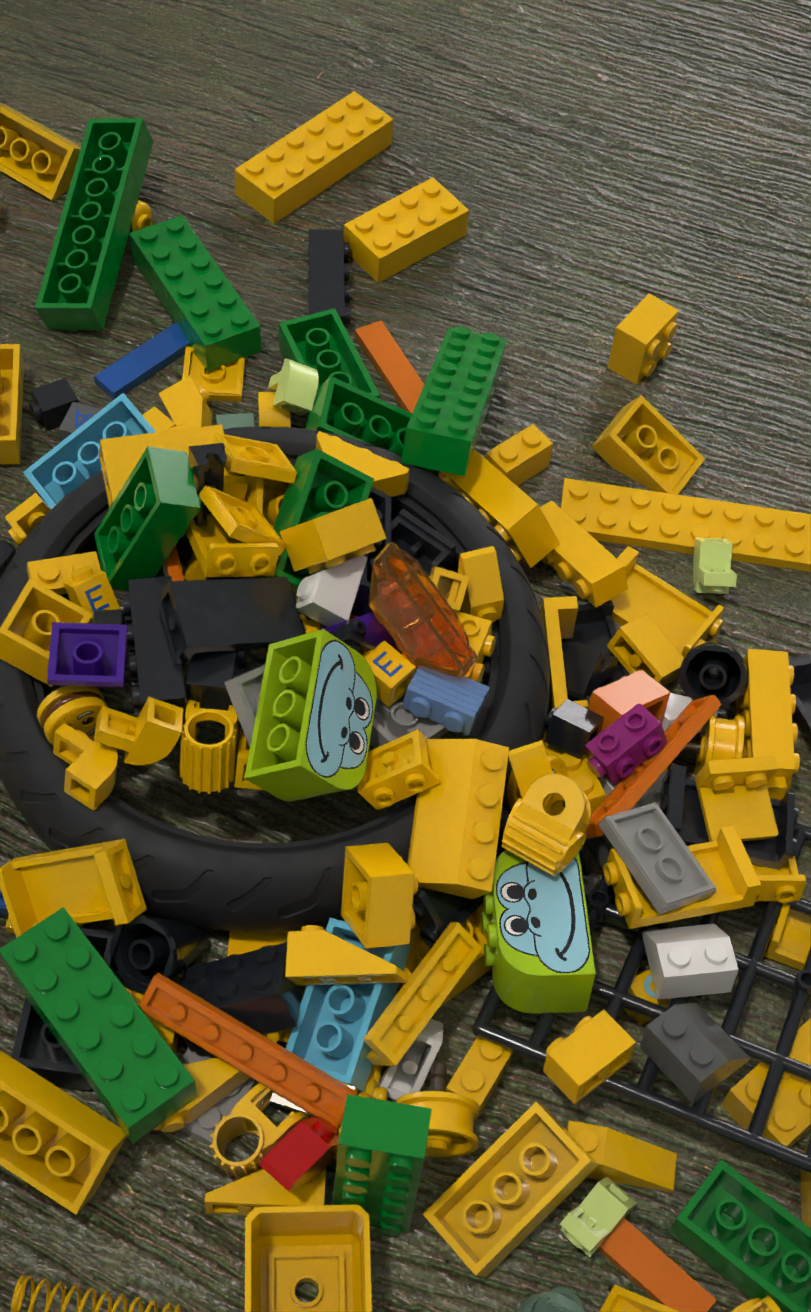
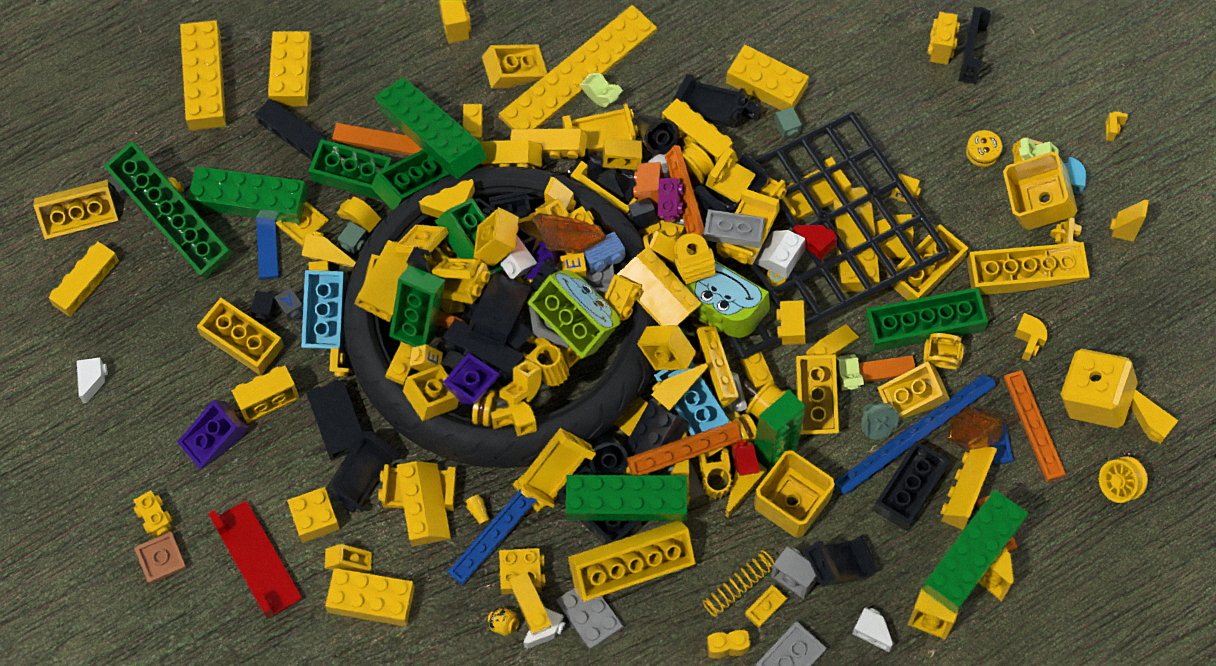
camera: 45 degrees left, 10 degrees up
yellowish green brick [268,359,319,416] -> none
dark grey slope [640,1003,750,1104] -> none
none -> red slope [793,225,837,260]

